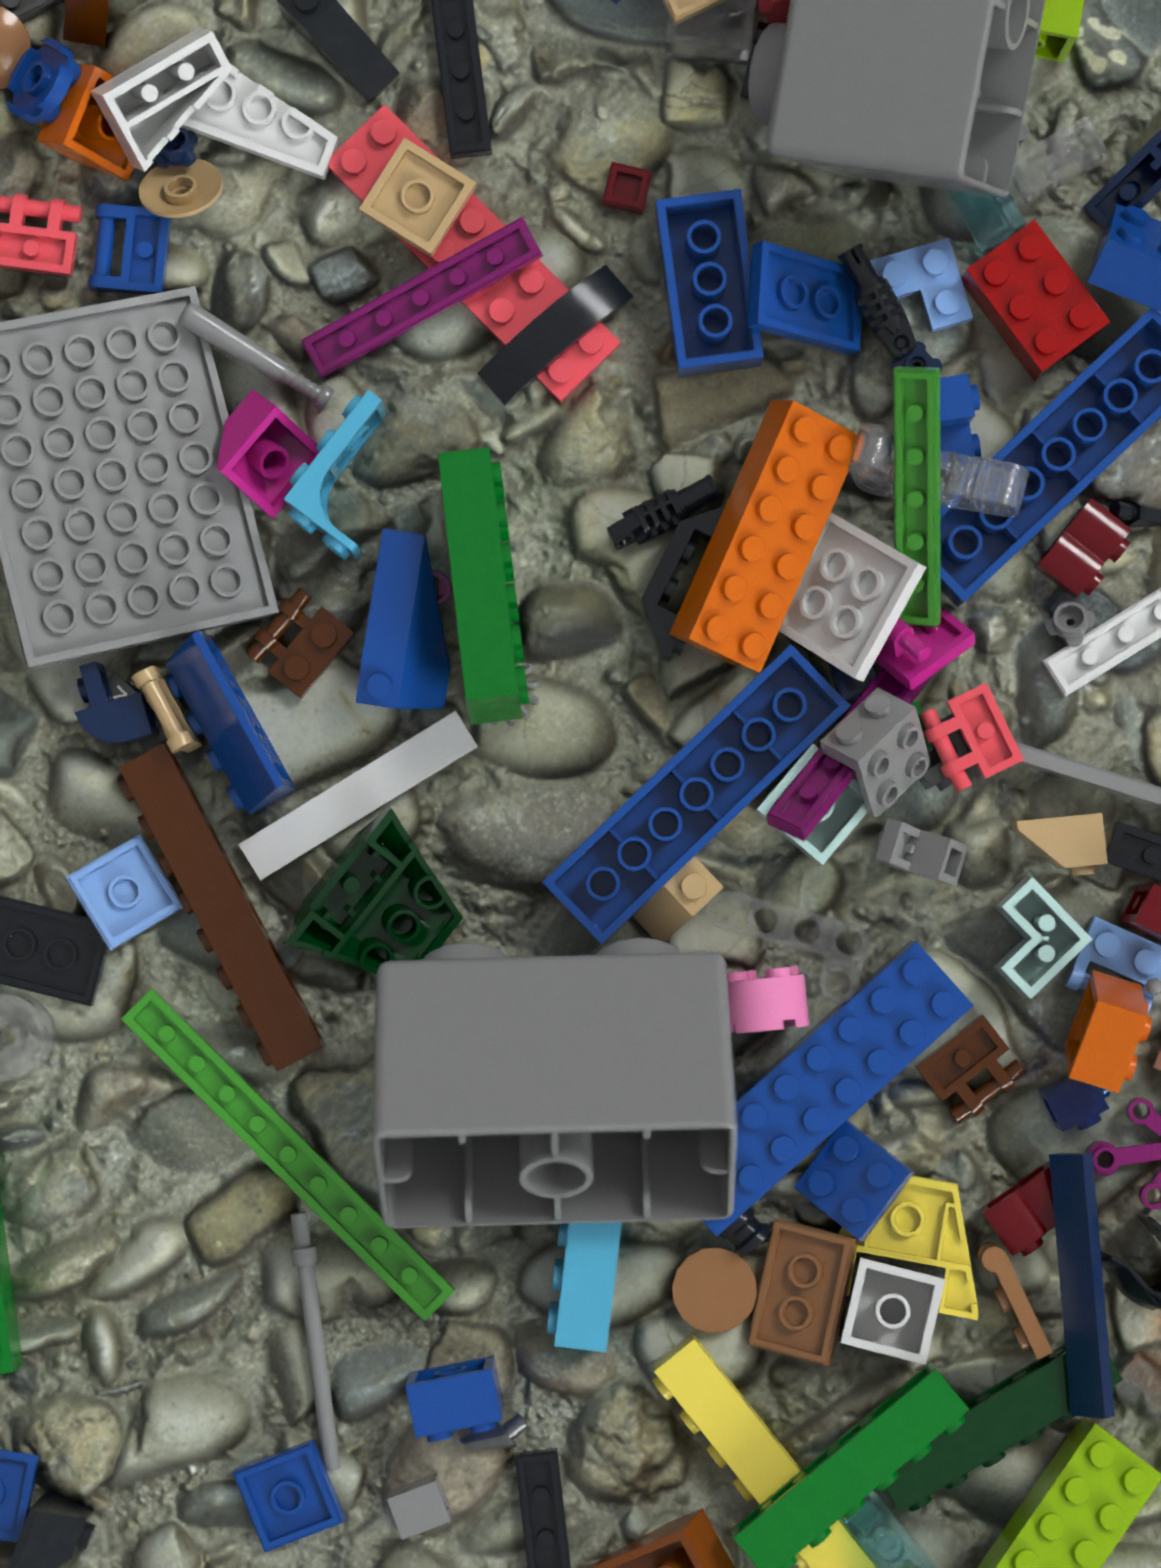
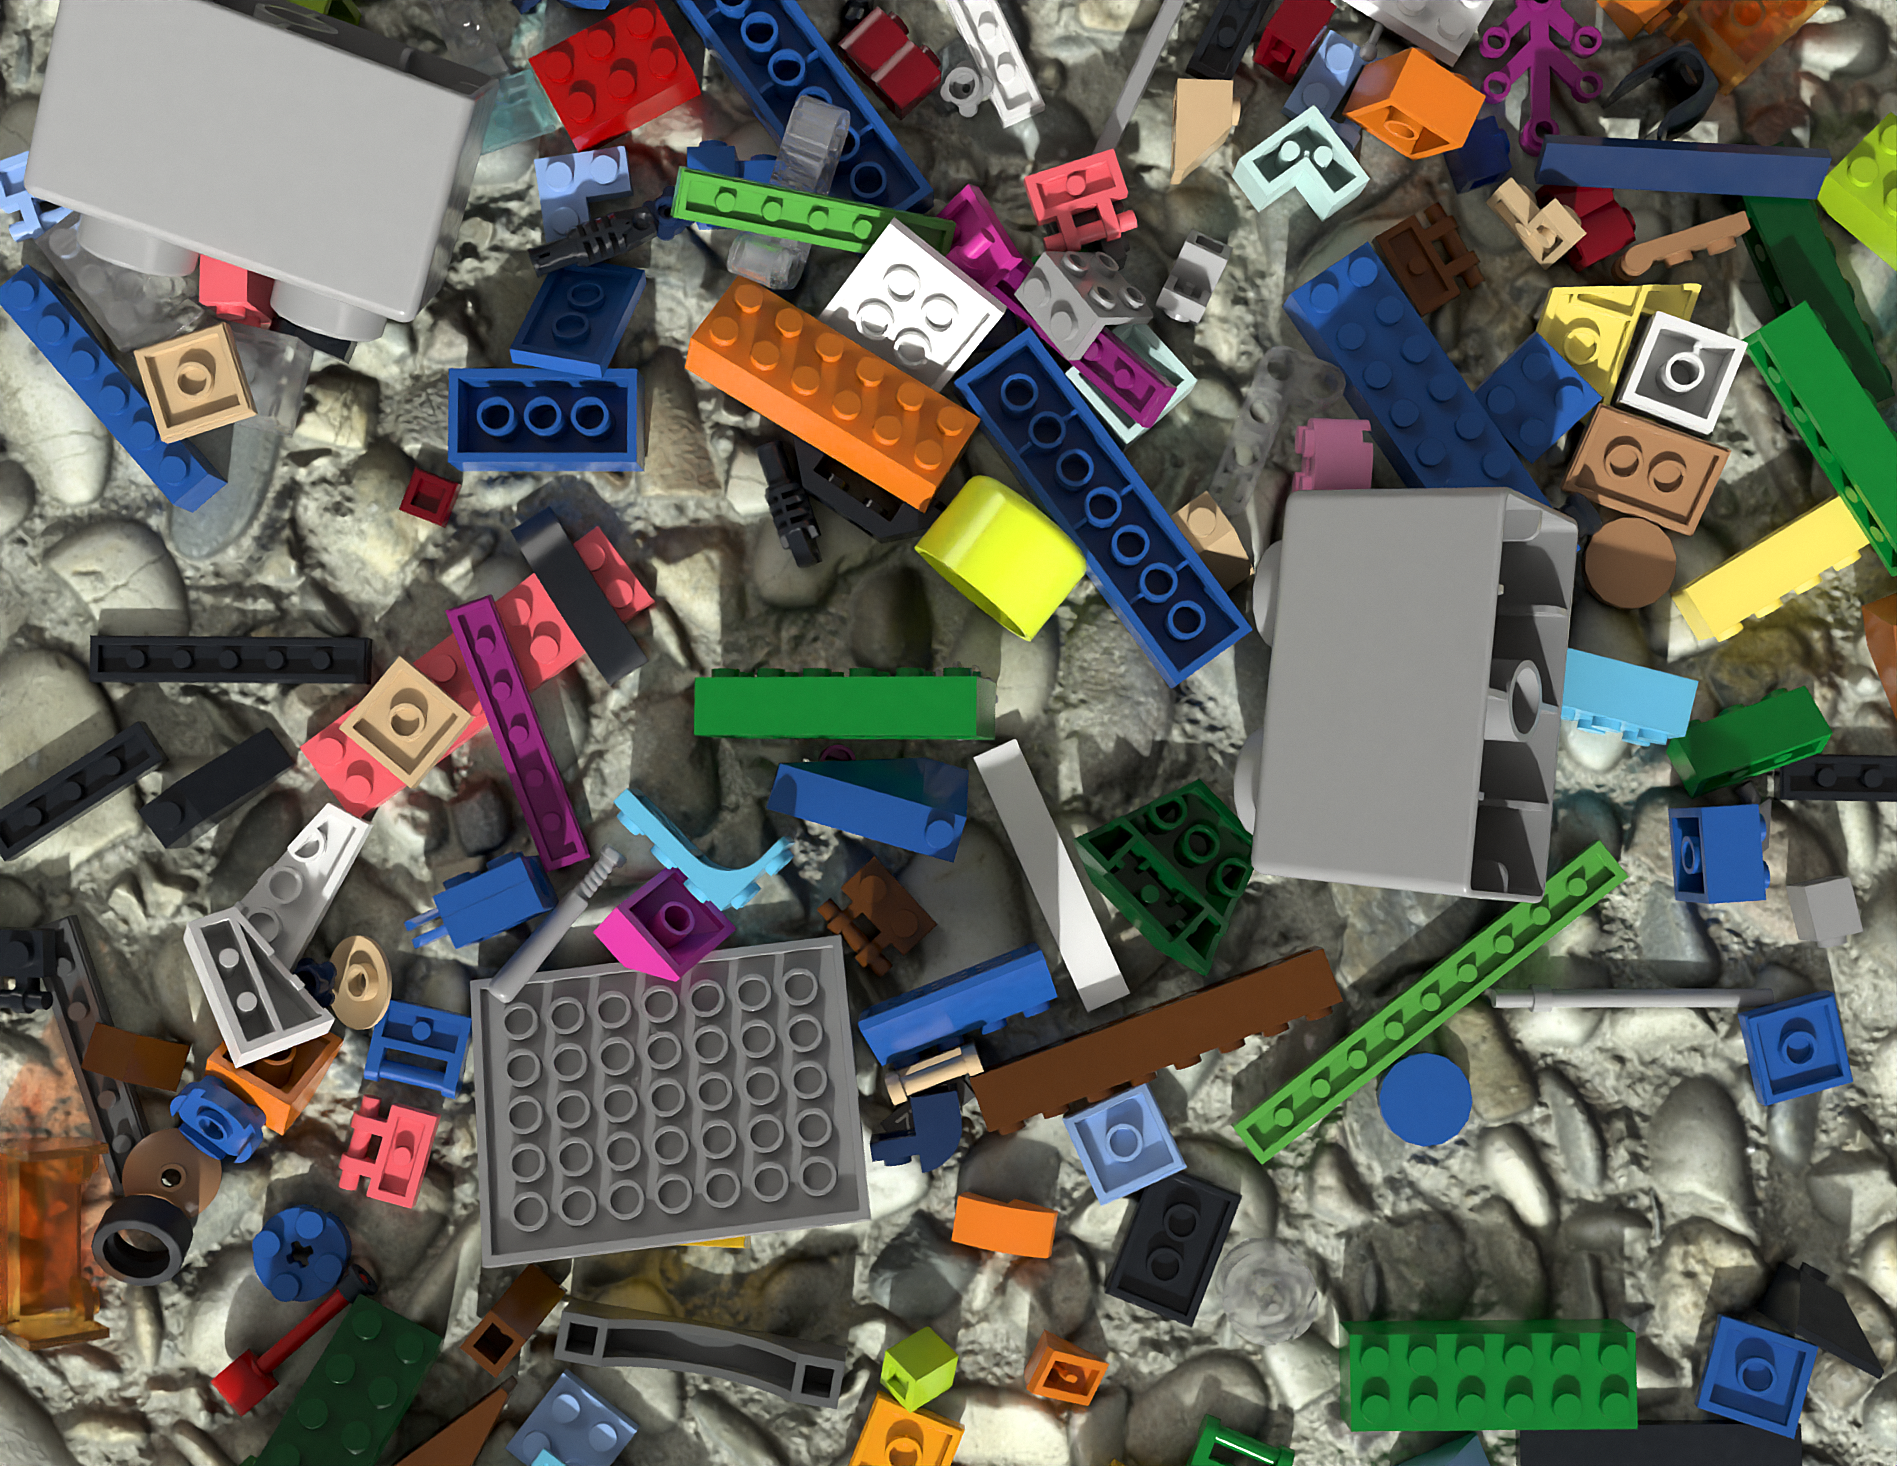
camera: 85 degrees left, 0 degrees up
none -> blue brick [404,851,559,949]
none -> neon yellow piece [914,475,1087,642]
none -> orange slope [951,1191,1058,1258]
none -> blue tile [1376,1051,1473,1147]
none -> tan plate [1485,177,1587,271]
none -> green brick [1666,686,1833,799]

